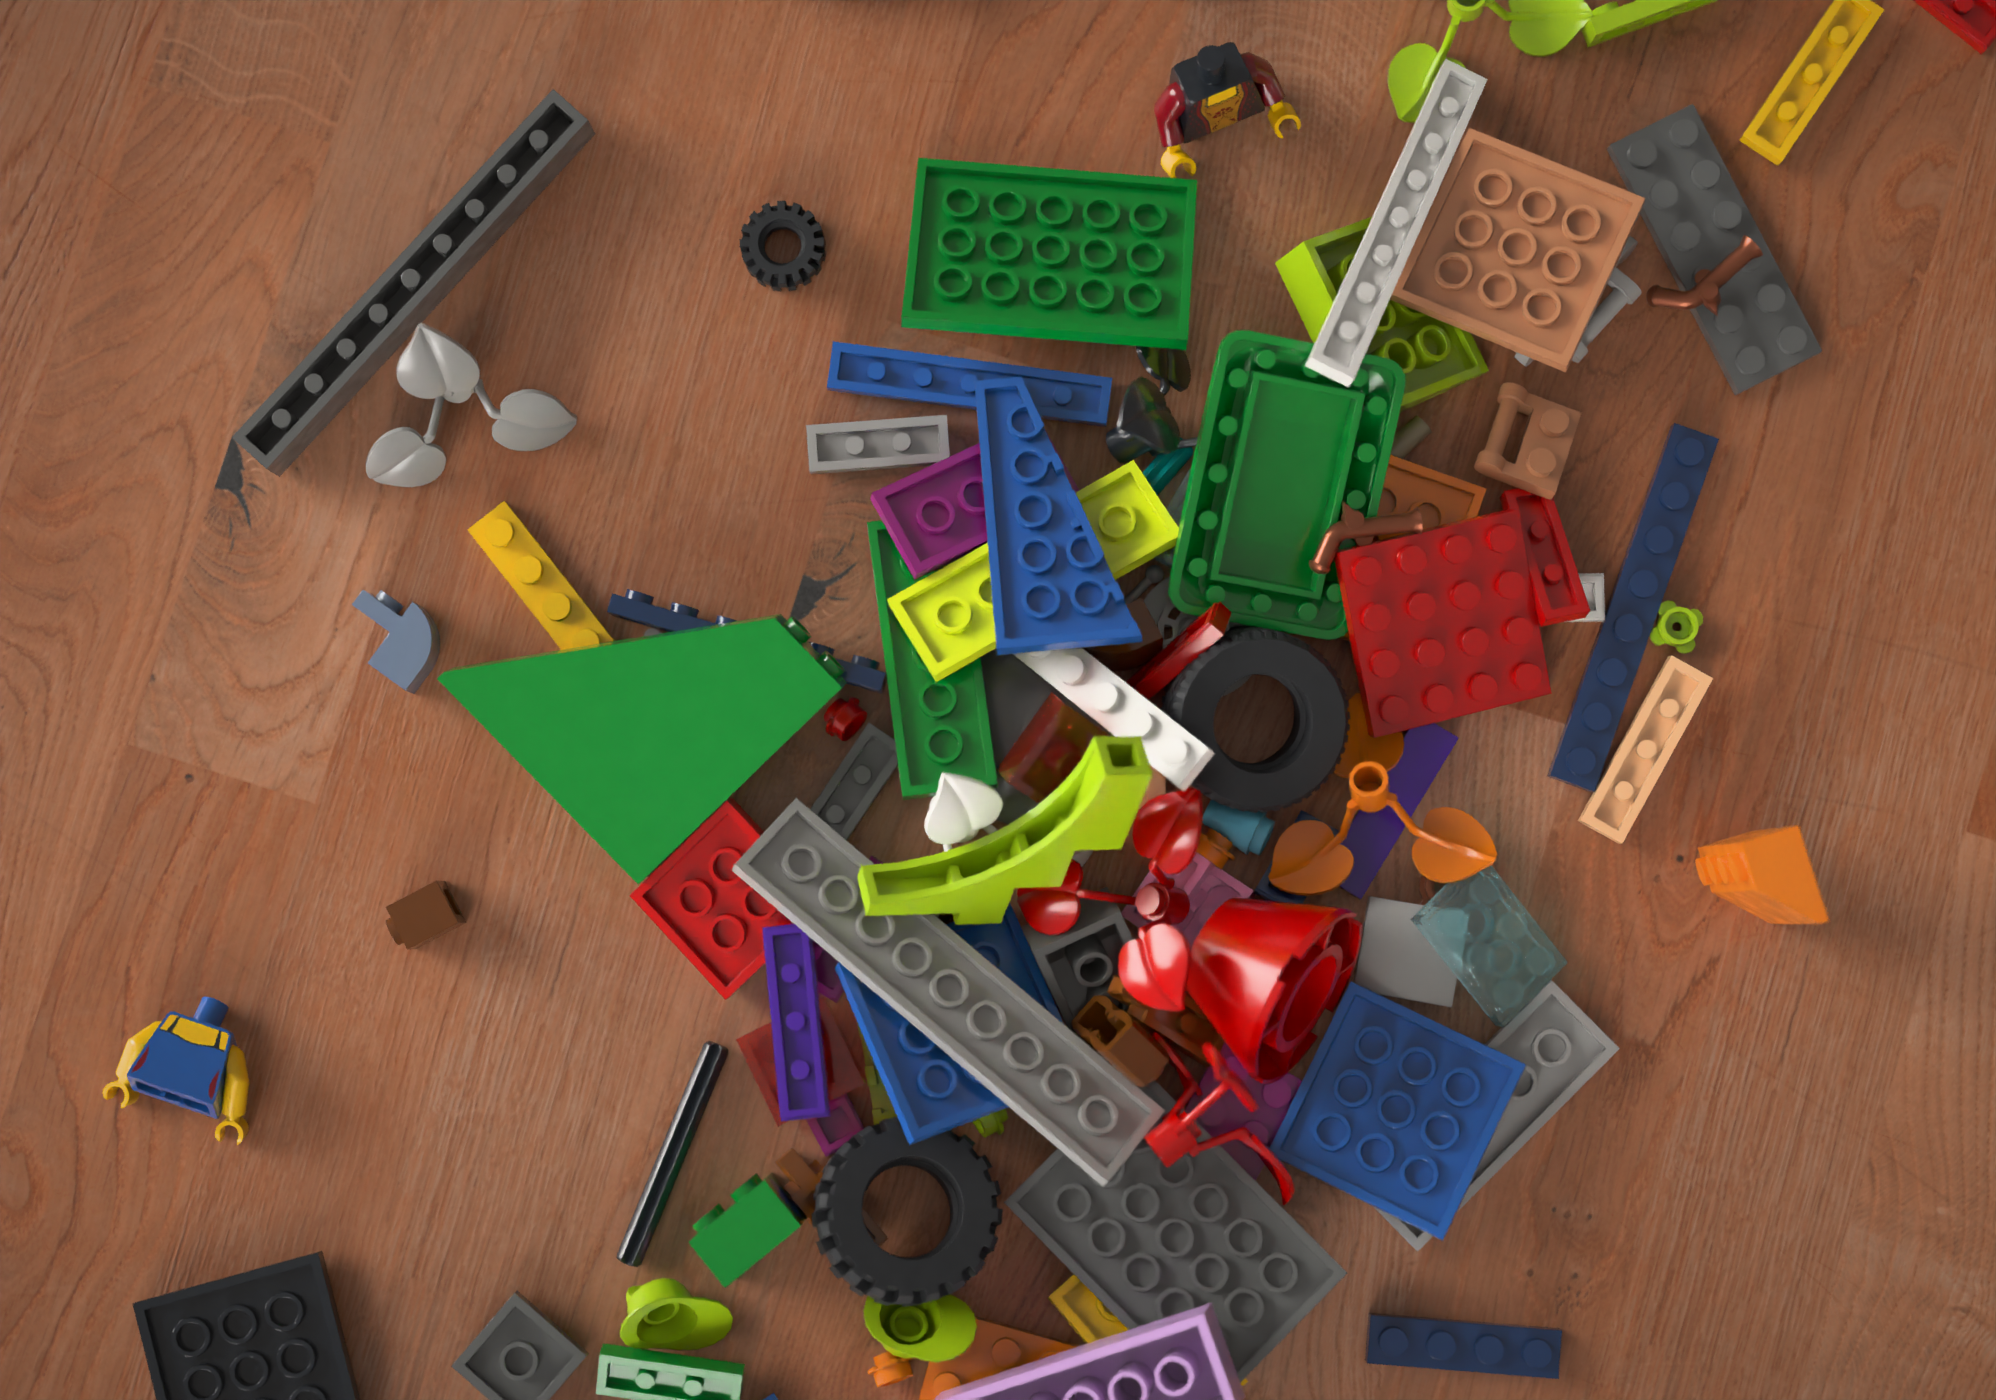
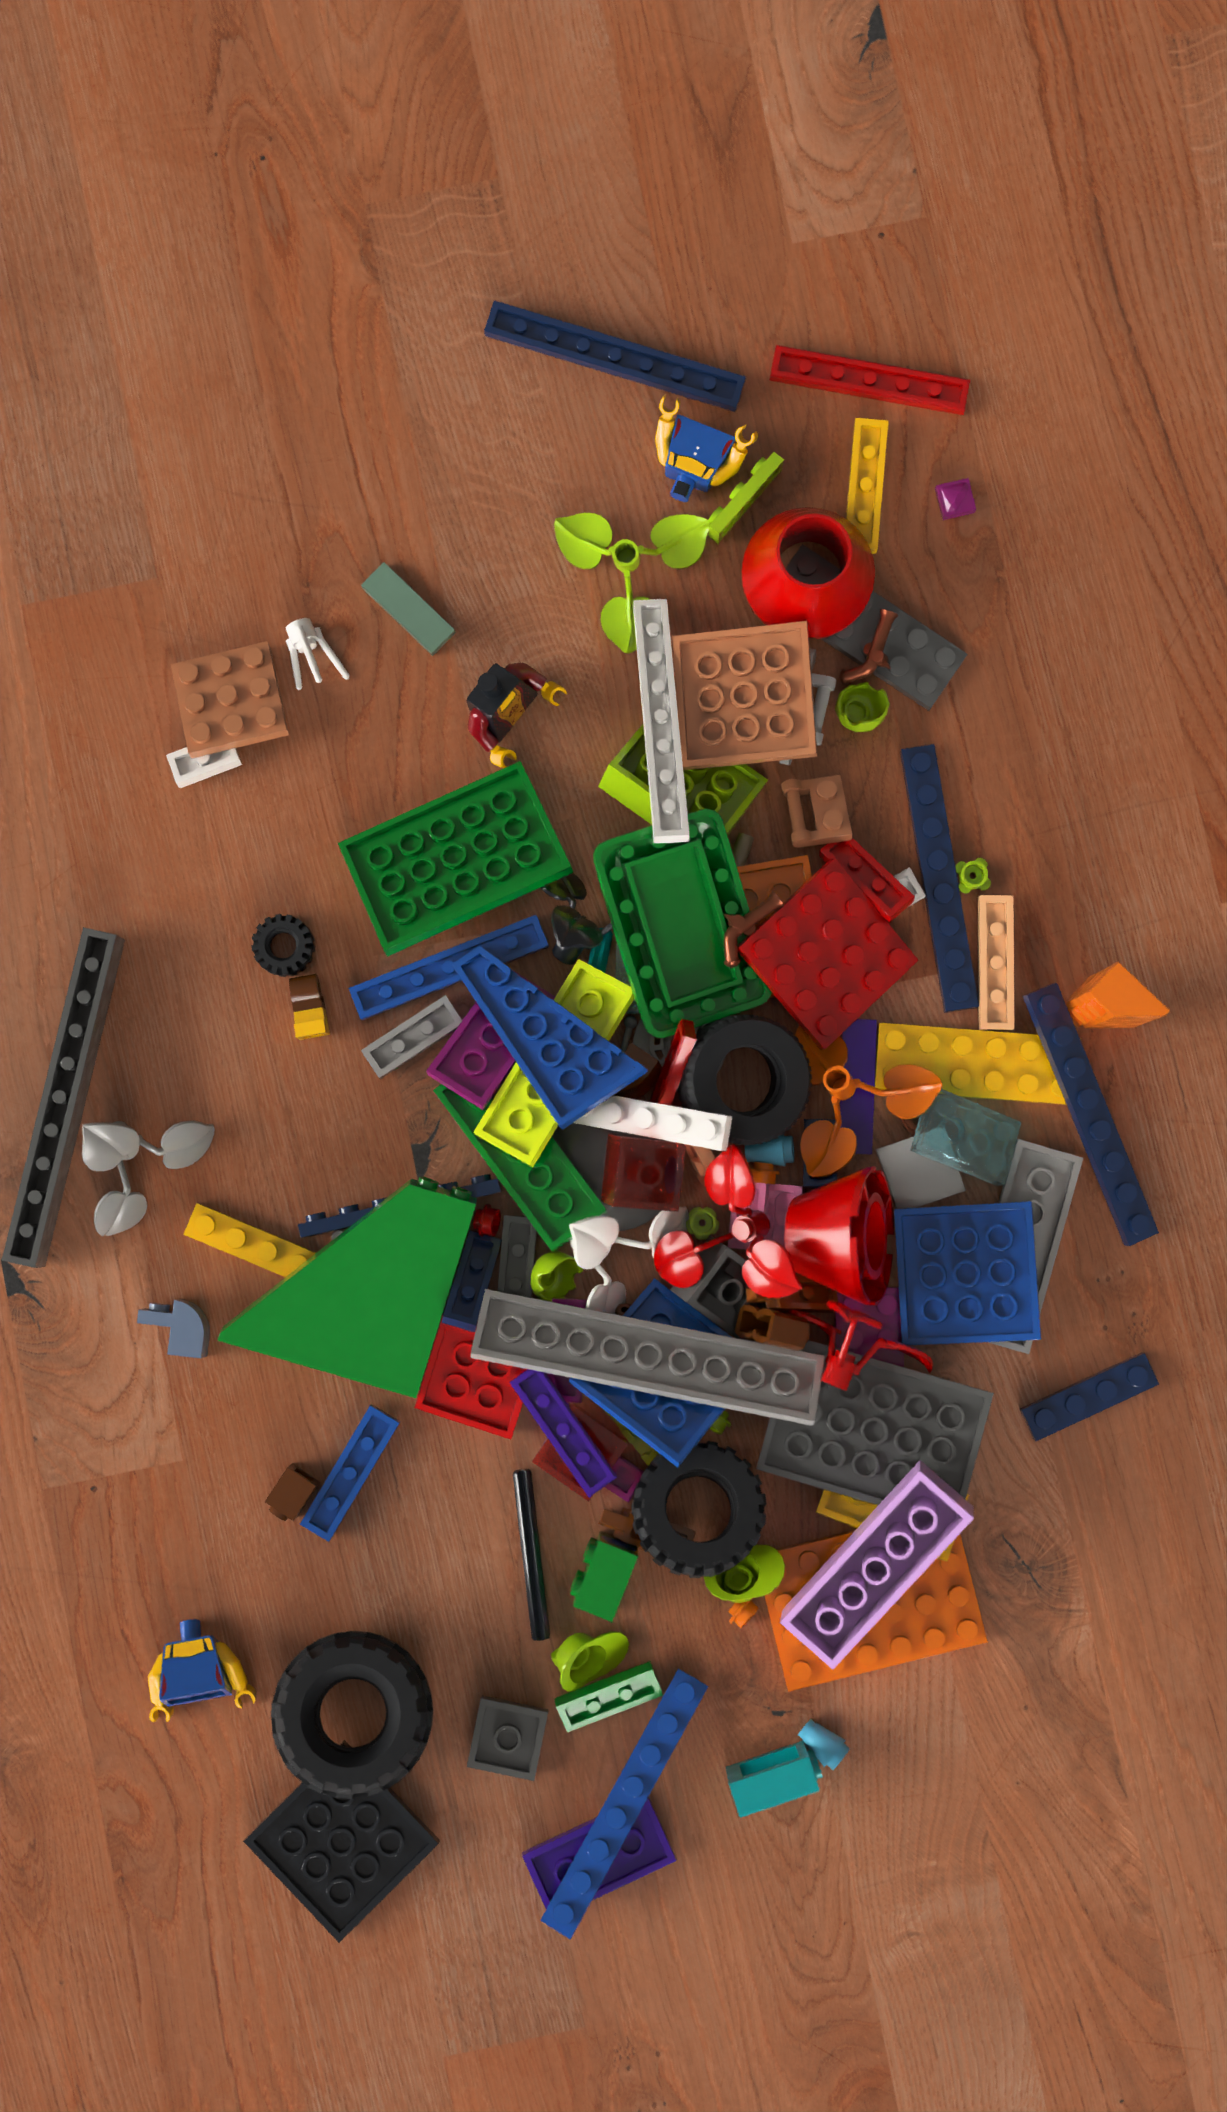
camera: 30 degrees left, 0 degrees up
lime arch [857,736,1153,925] -> none
none -> black tyre [271,1631,433,1799]
none -> leg [289,974,330,1040]
none -> blue plate [300,1404,400,1542]
none -> dark blue plate [442,1230,502,1332]
none -> lime hair [530,1251,583,1302]
none -> lime plate [686,1207,719,1240]
none -> red cone [742,507,875,639]
none -> lime hair [835,682,890,732]
none -> yellow plate [875,1023,1081,1105]
none -> magenta tile [935,478,976,520]
none -> dark blue plate [1022,983,1159,1246]

